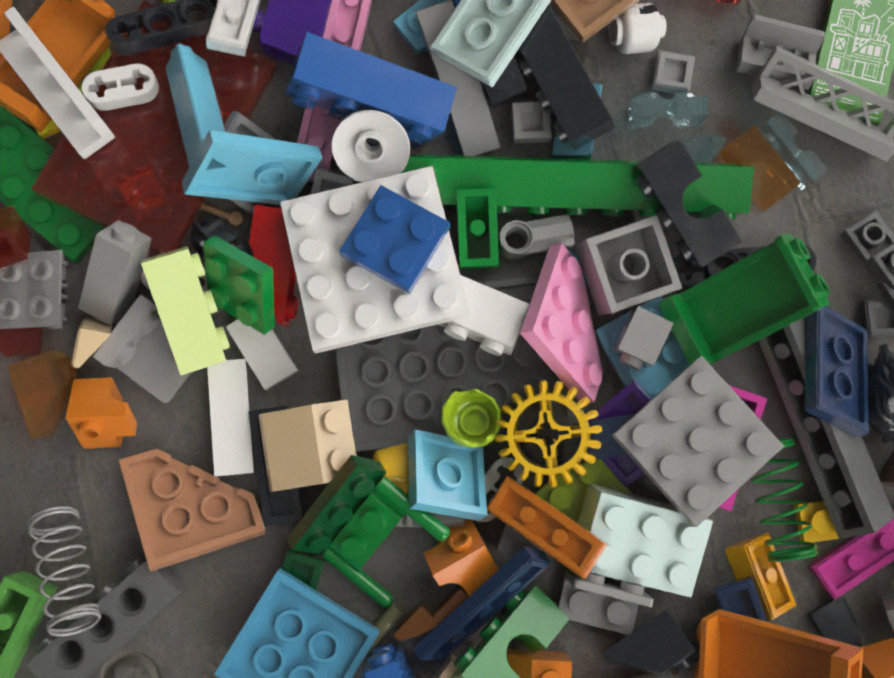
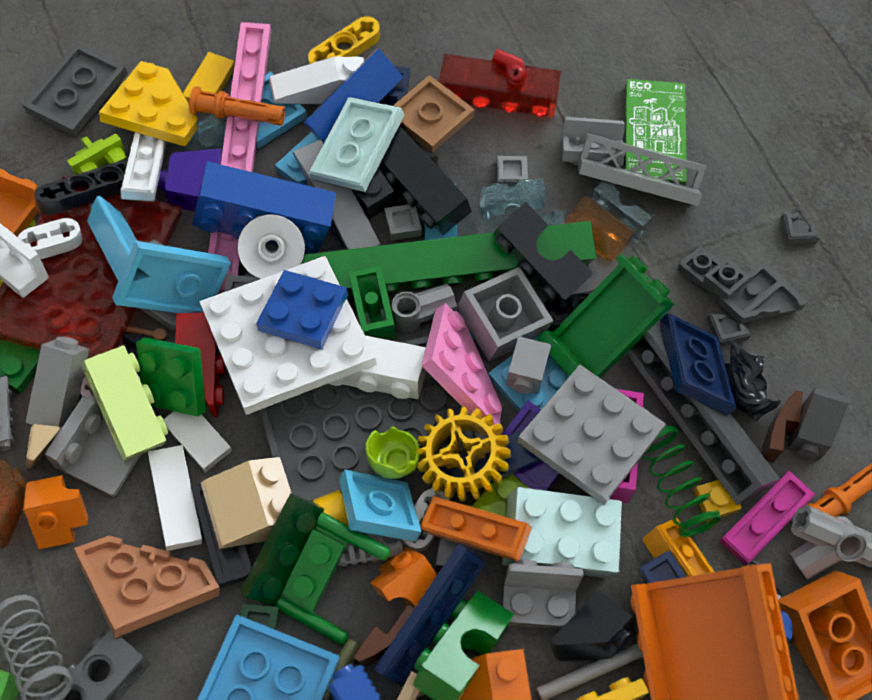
camera: 15 degrees left, 20 degrees down
white head [608,3,666,54] -> none

